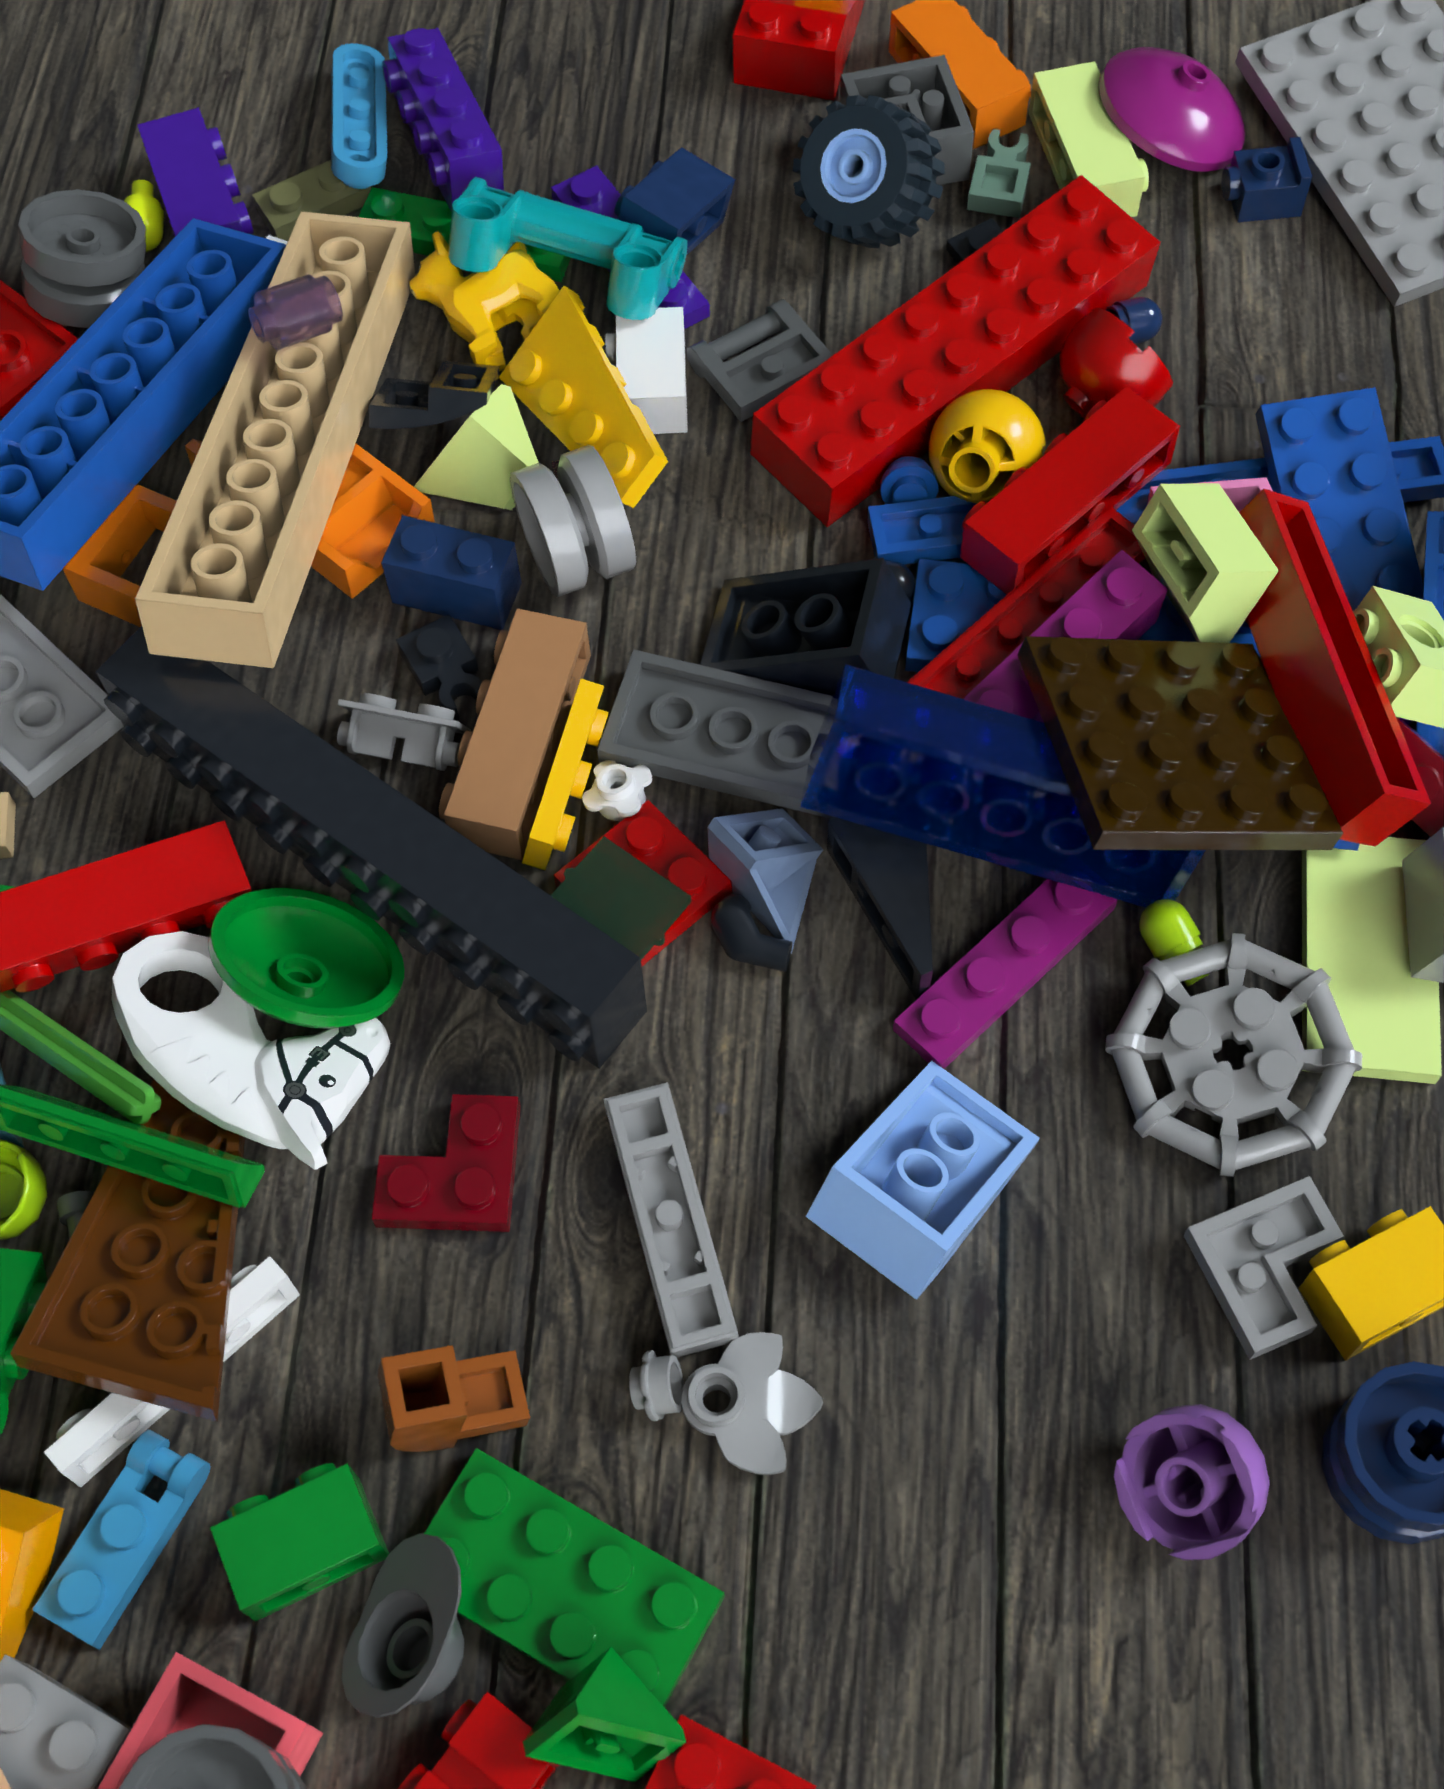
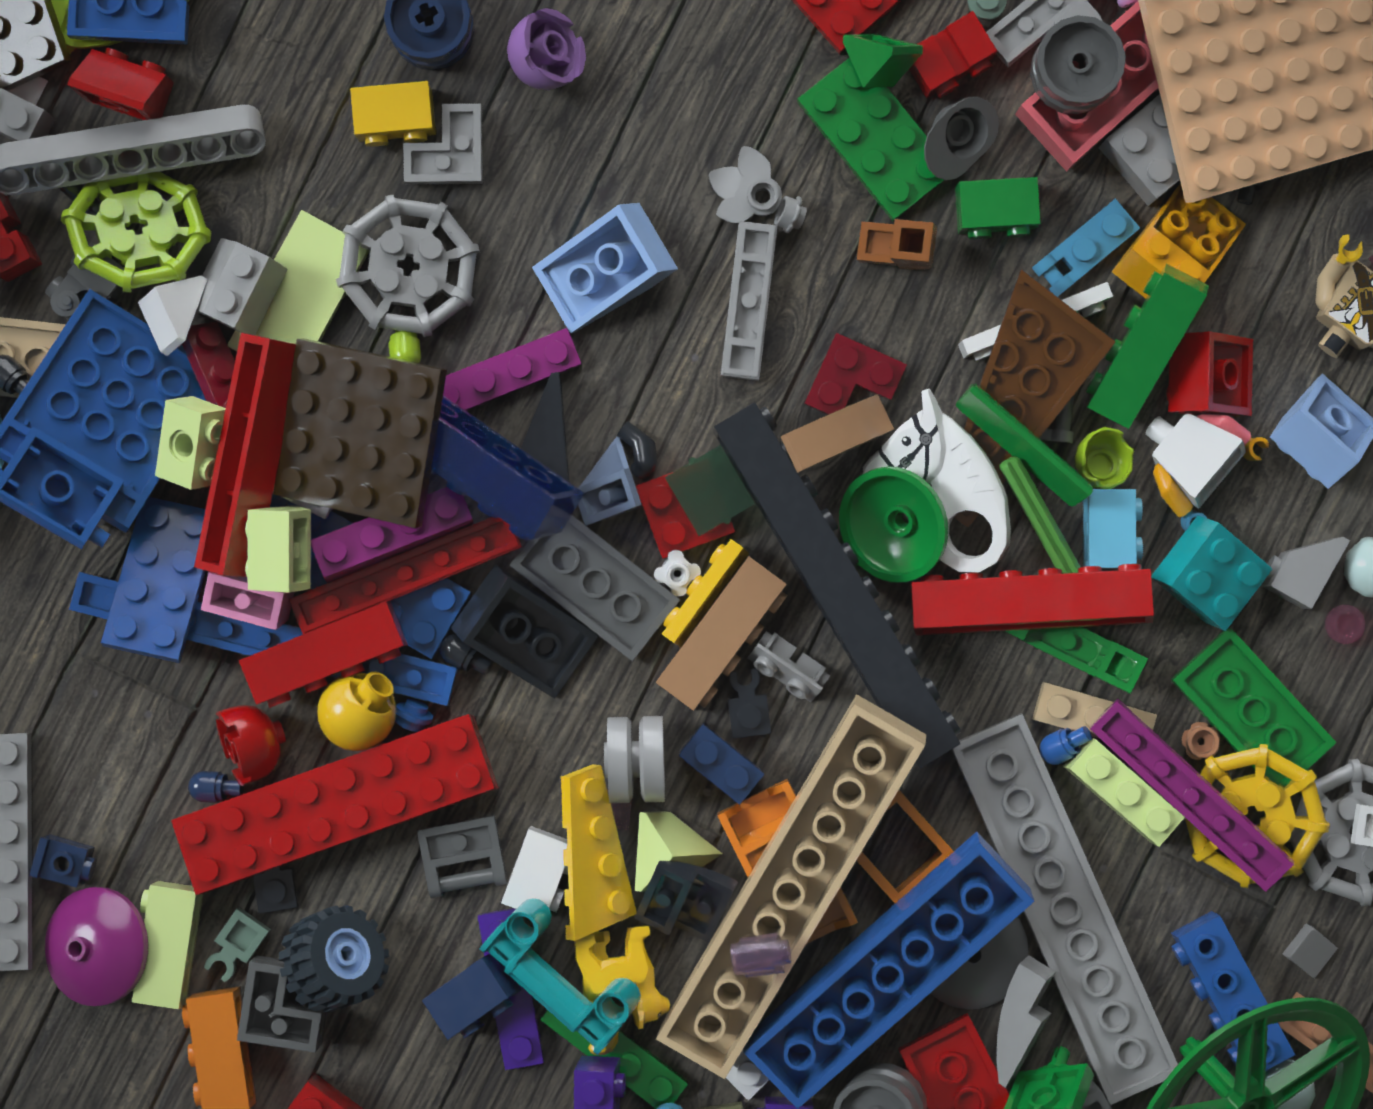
camera: 160 degrees left, 25 degrees up
none -> medium nougat slope [781,394,894,473]

